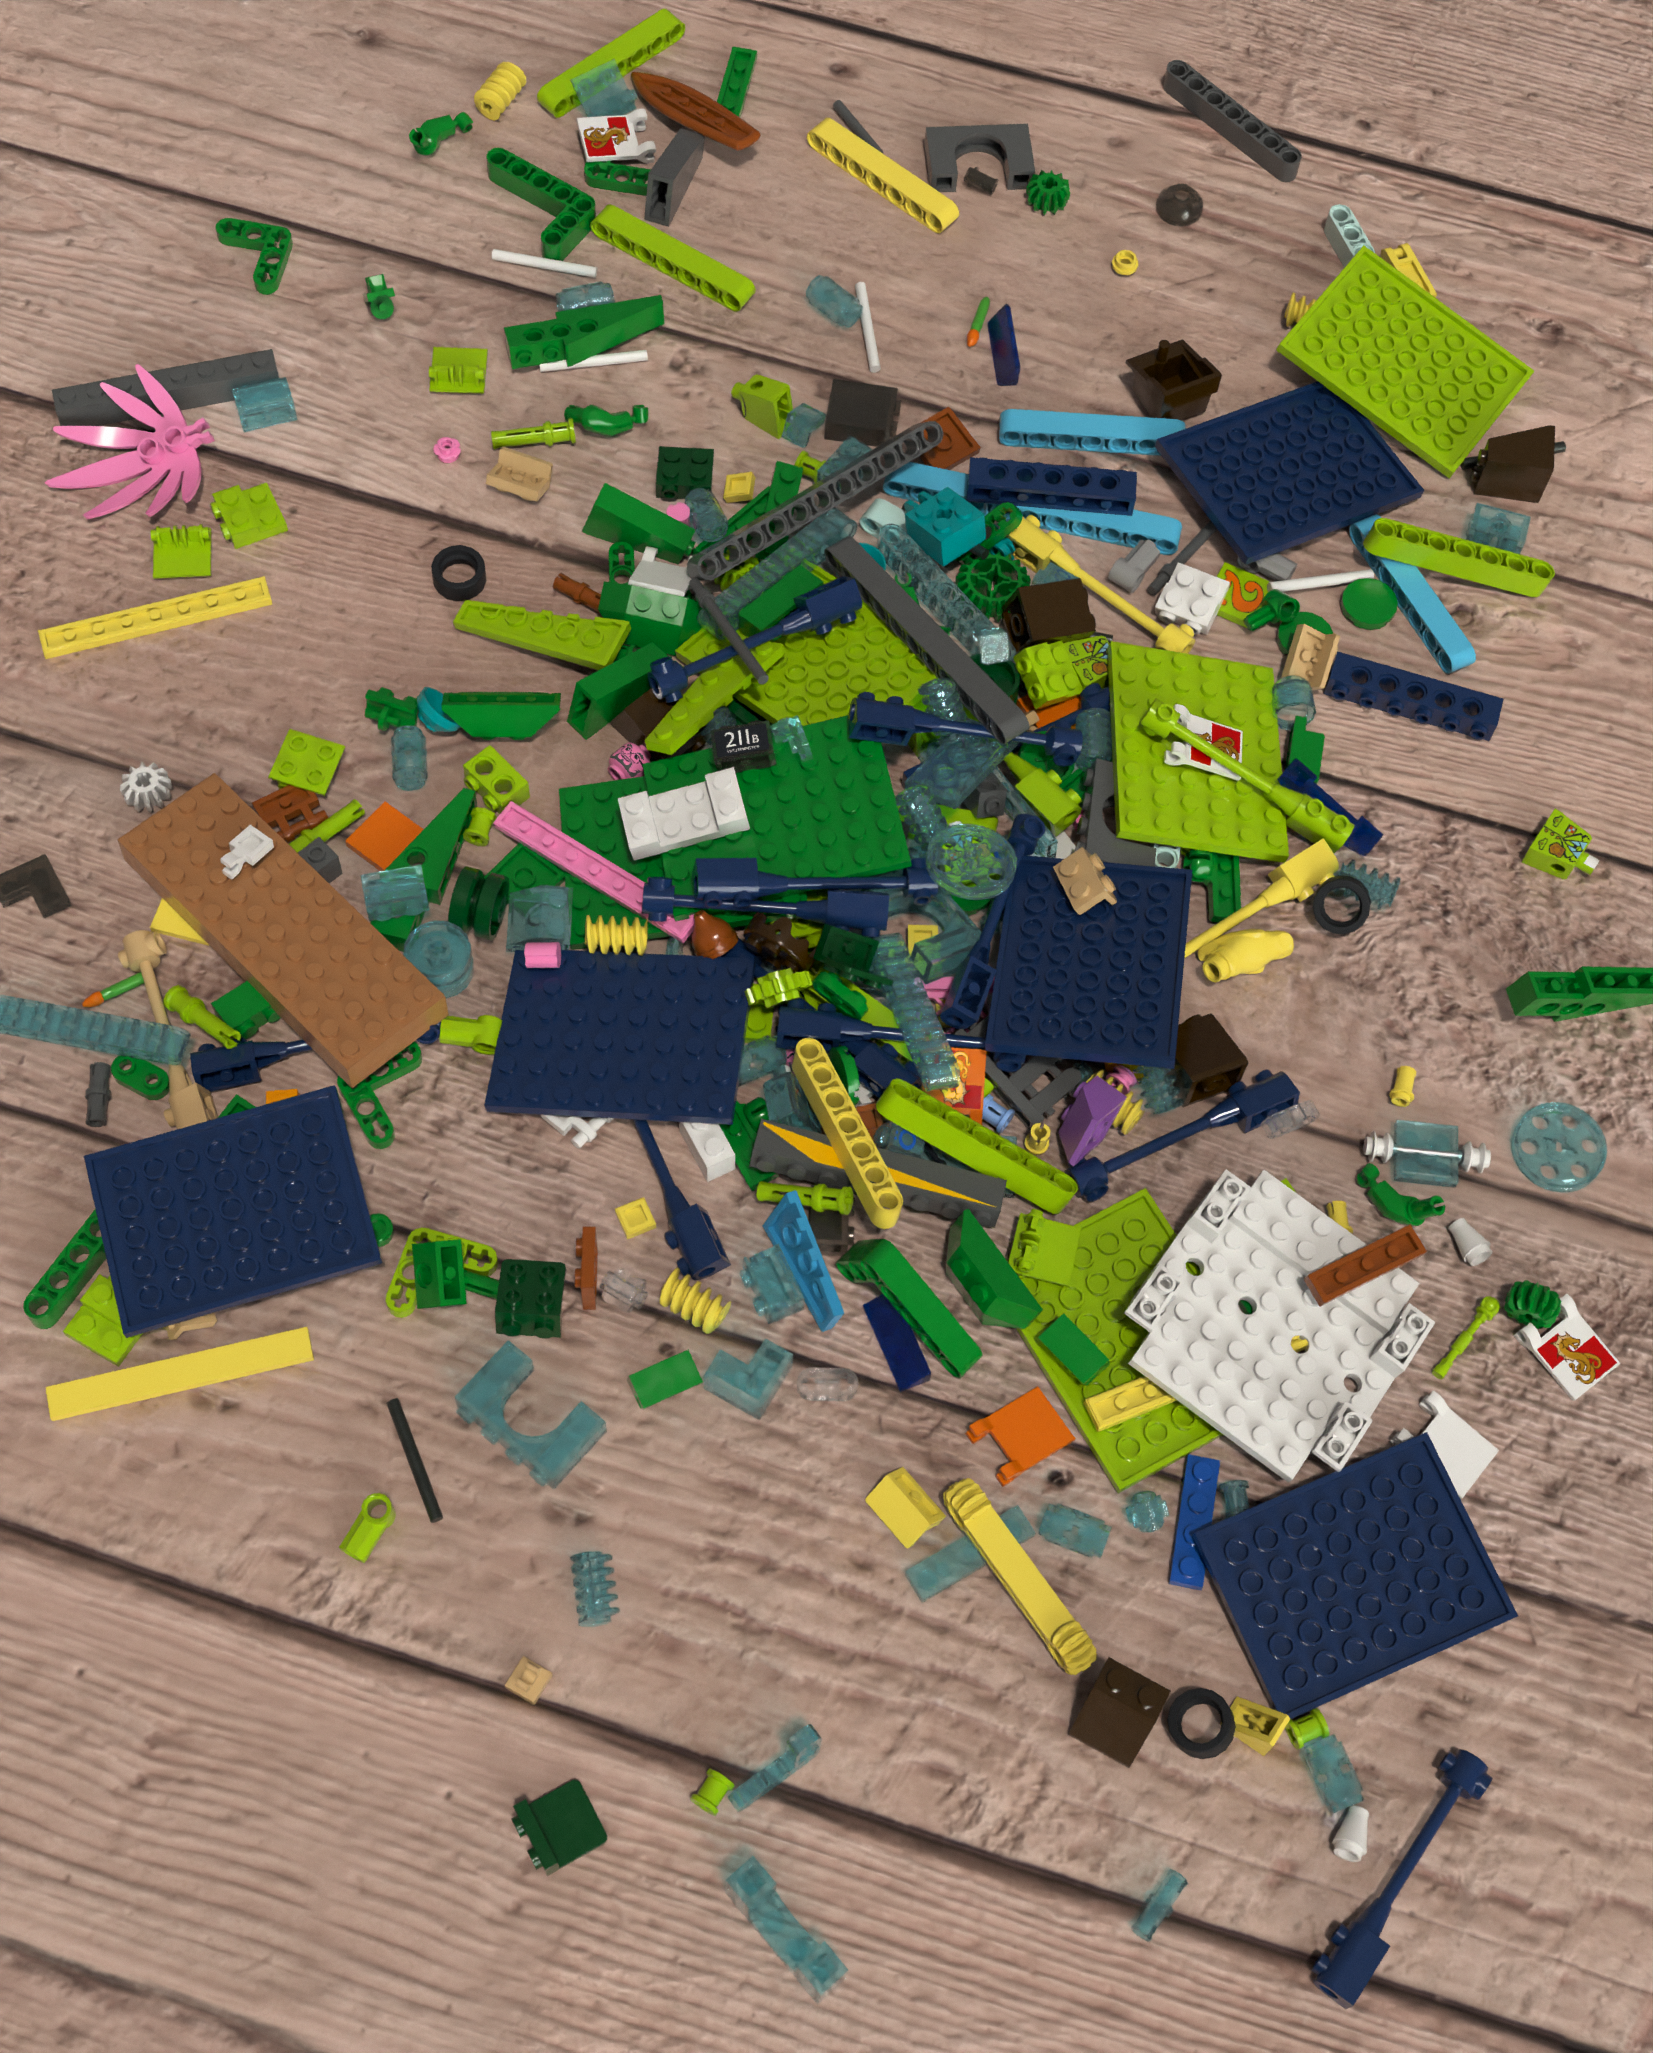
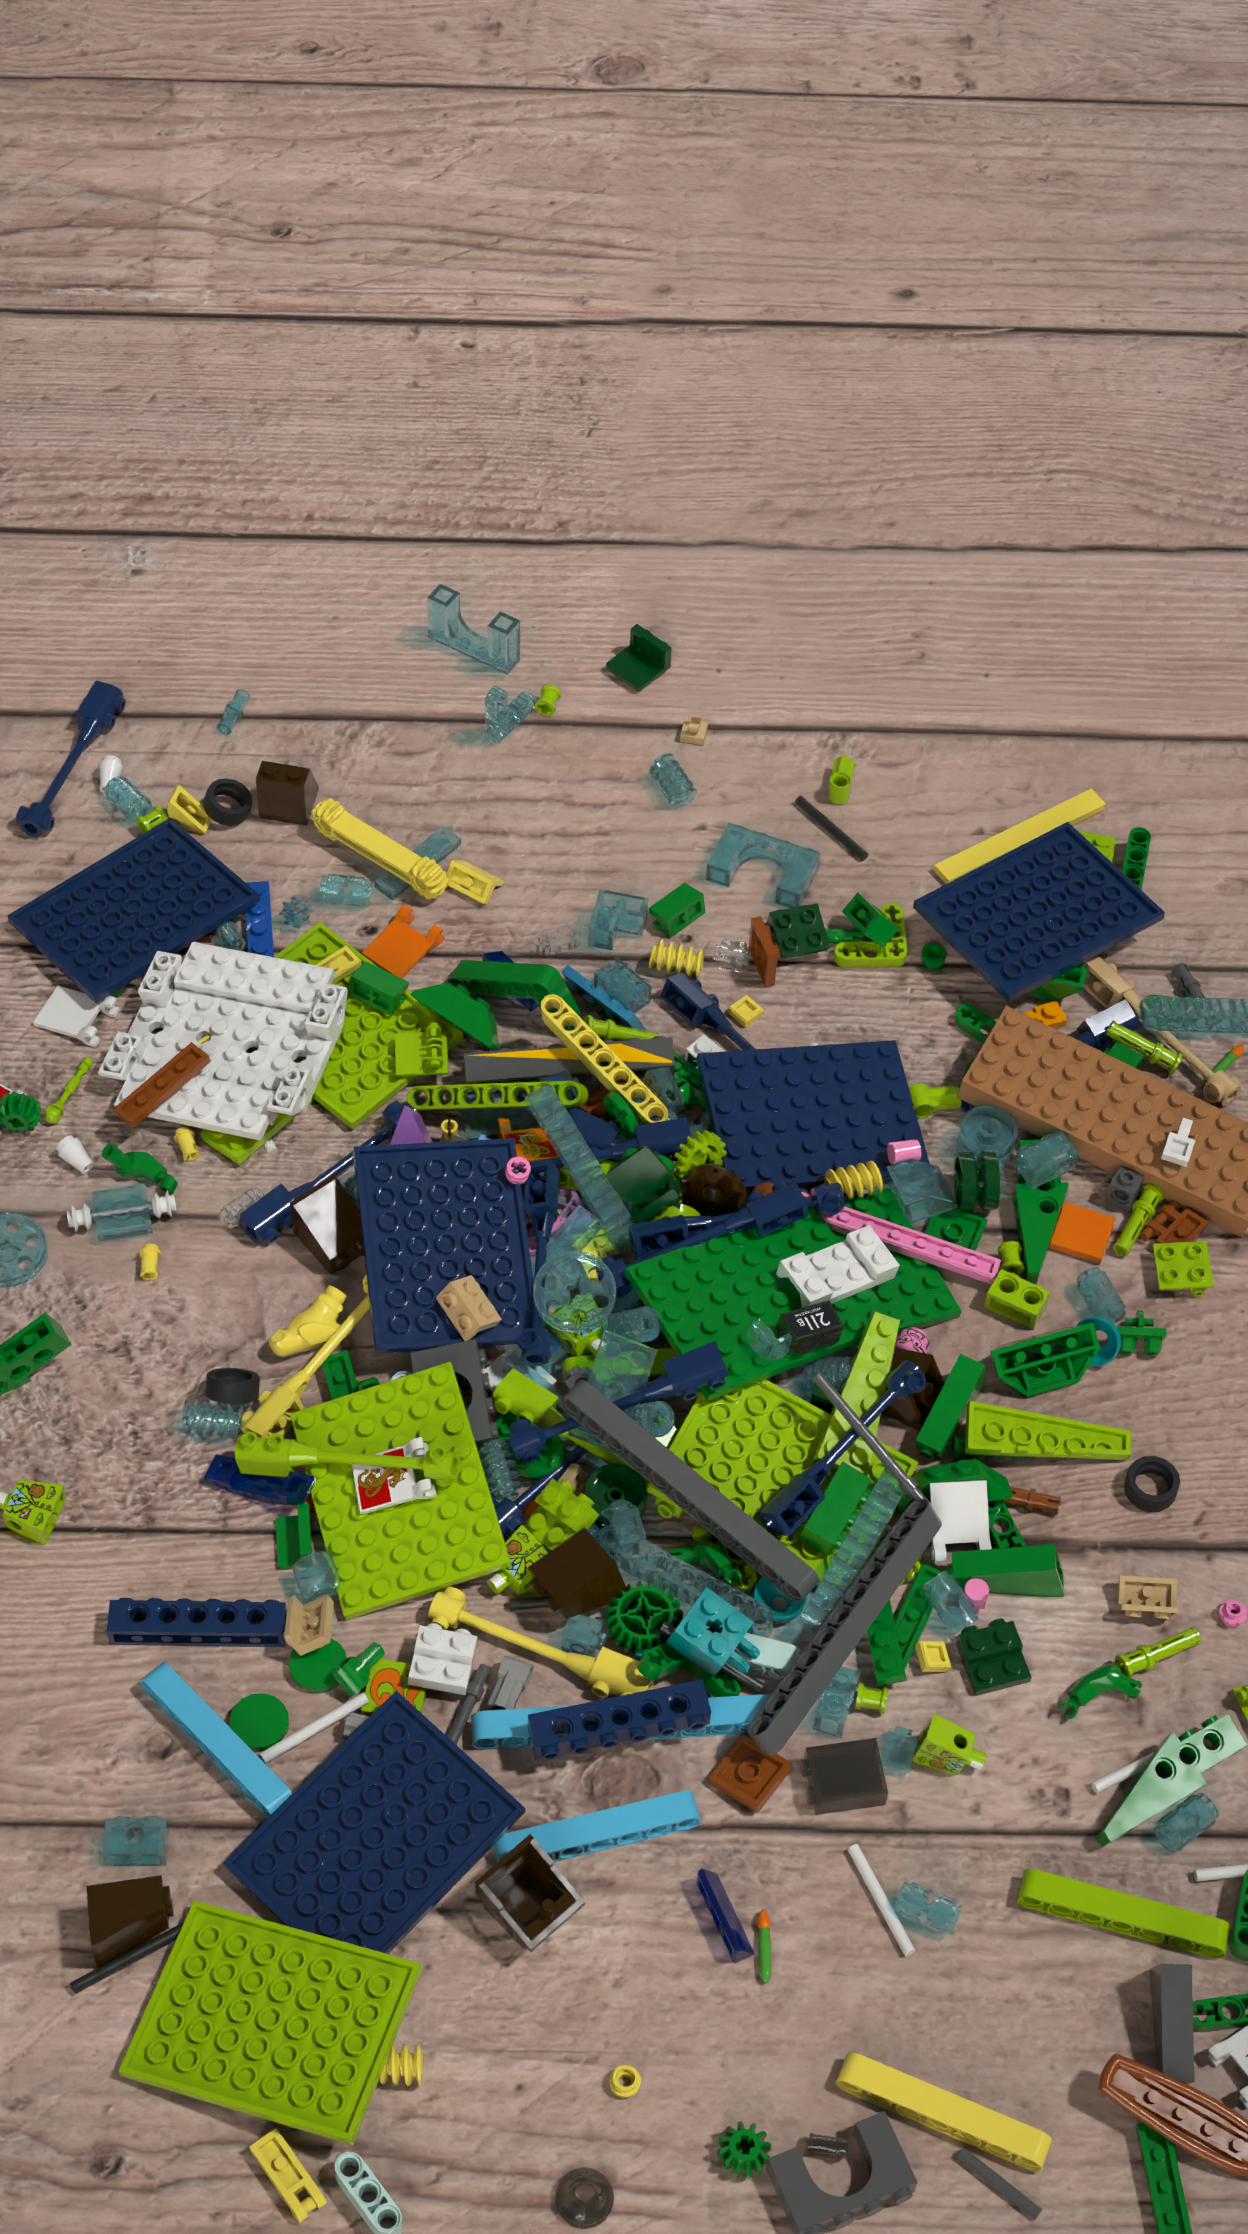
camera: 165 degrees right, 10 degrees down
lime beam [1363,518,1555,597] -> none
none -> bright pink bush [505,1157,531,1184]

